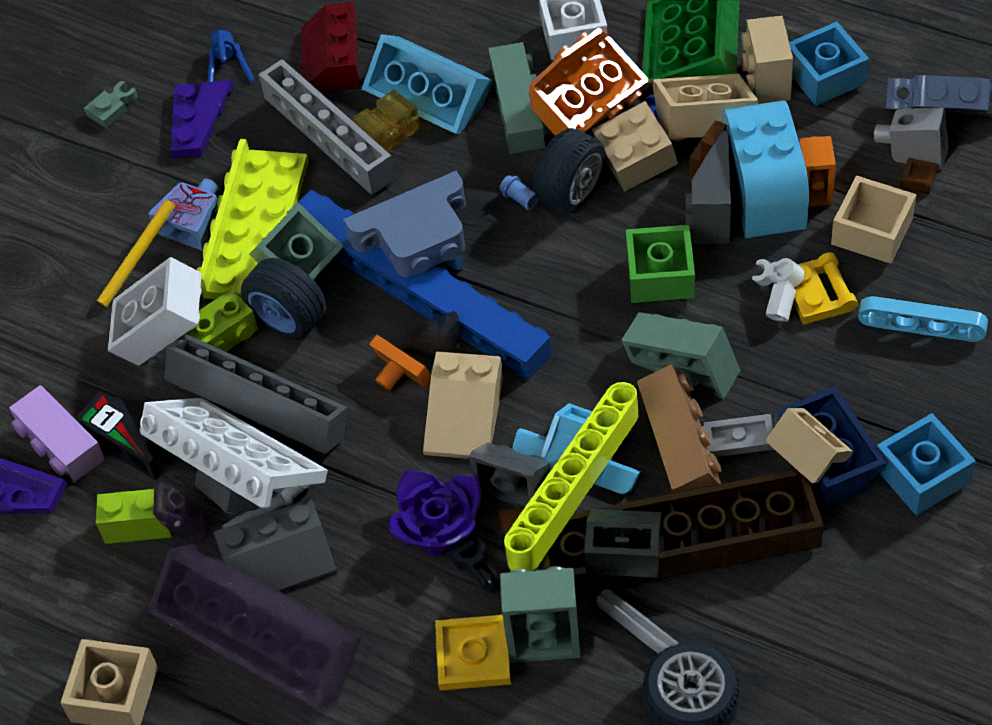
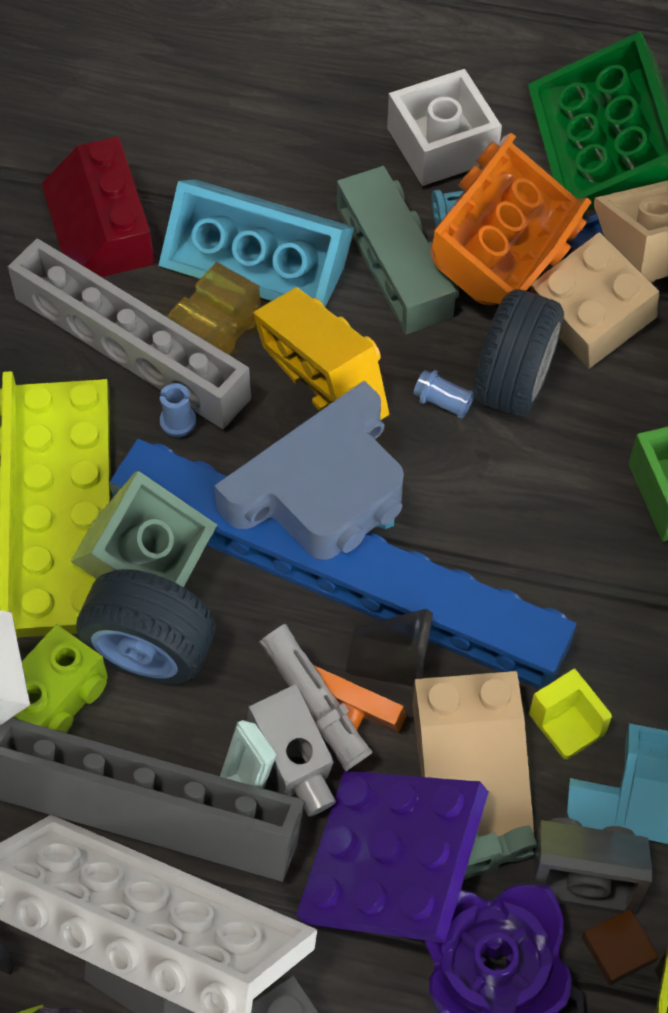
camera: 20 degrees left, 5 degrees up
none -> medium blue pin [160,383,196,438]
none -> light aqua tile [220,720,277,789]
none -> light grey torso [247,684,336,817]
none -> yellow wedge [253,287,390,420]
none -> light grey pin [258,624,373,771]
none -> dark purple plate [296,771,489,943]
none -> sand green plate [464,825,537,880]
none -> neon yellow panel [529,668,612,760]

